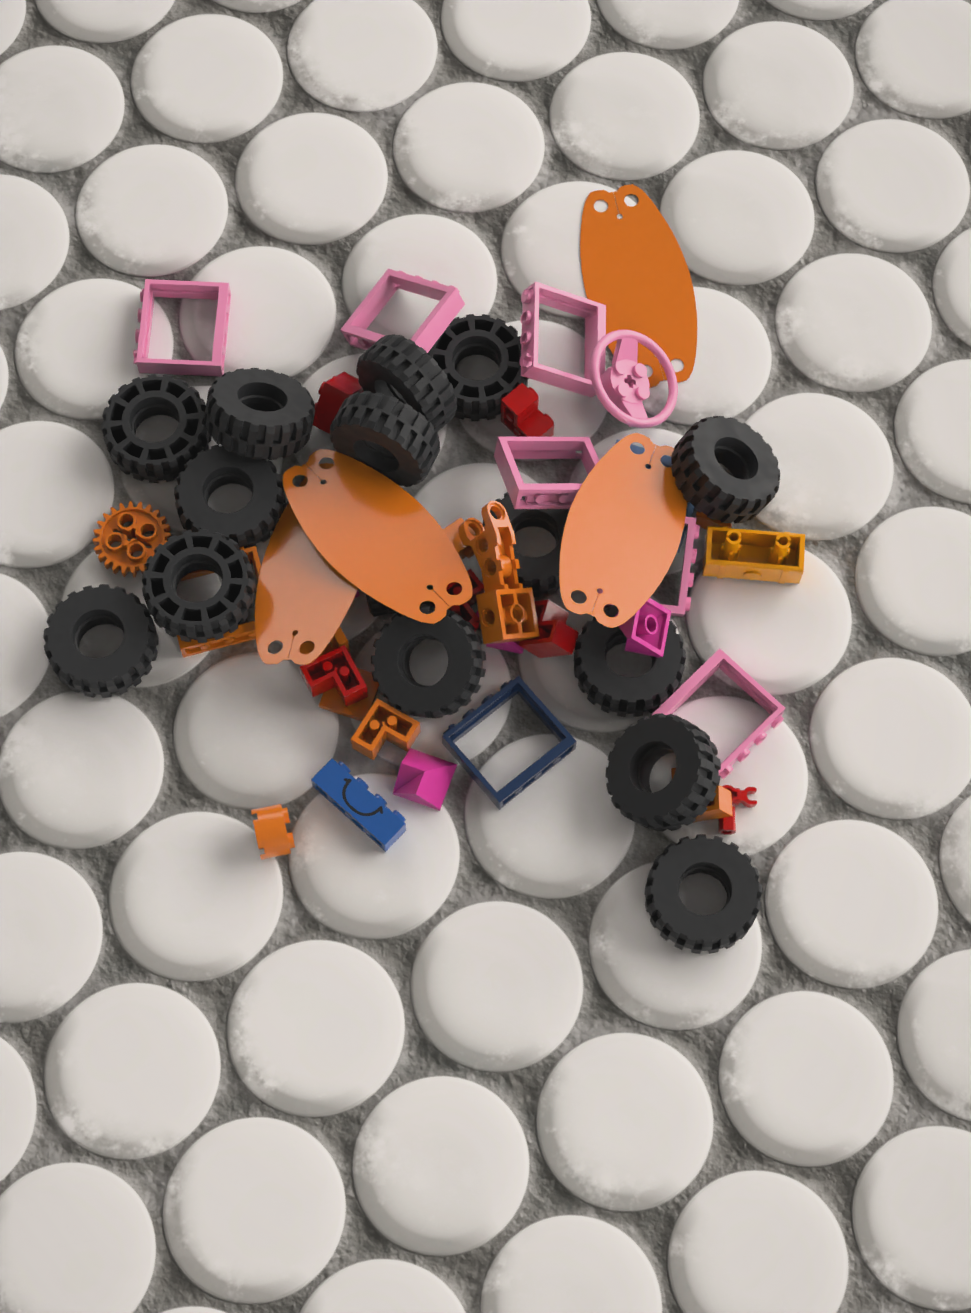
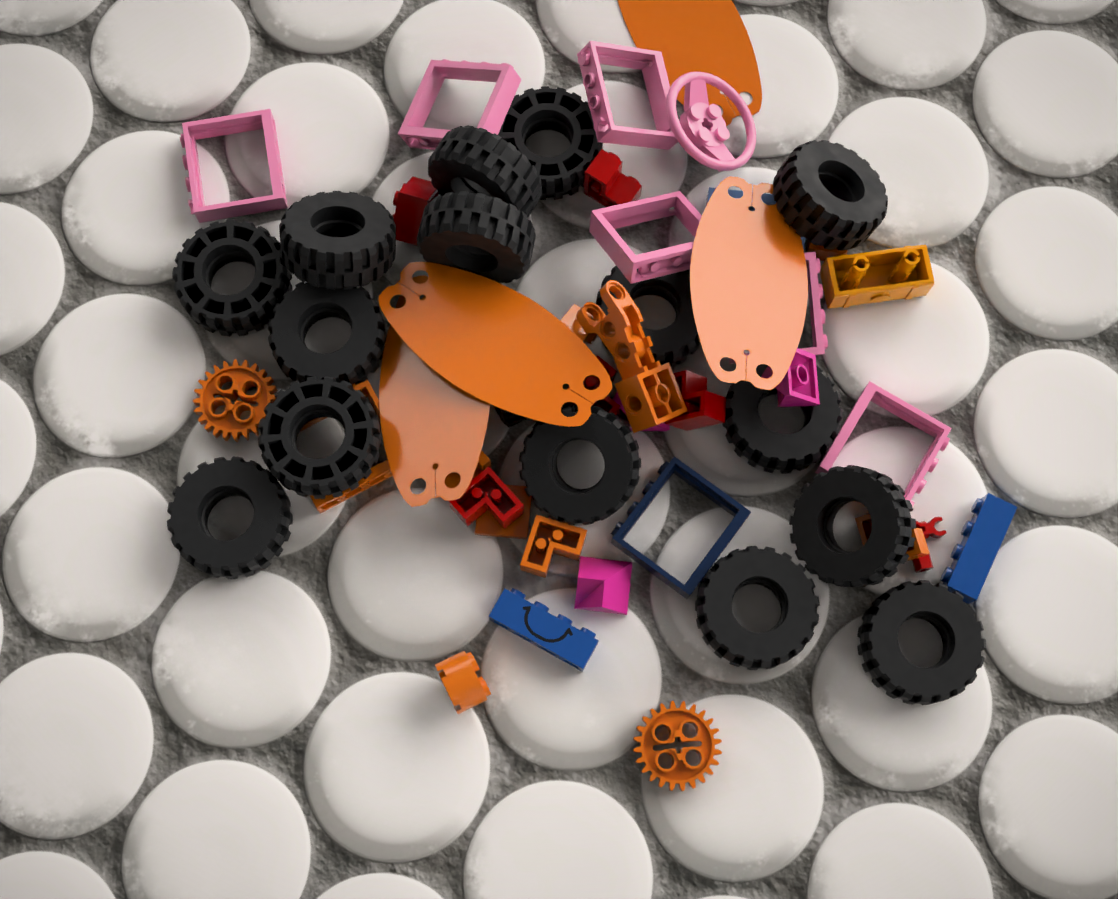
camera: 15 degrees left, 5 degrees up
none -> orange gear [633,701,722,791]
none -> black tyre [695,546,820,670]
none -> blue brick [940,493,1017,604]

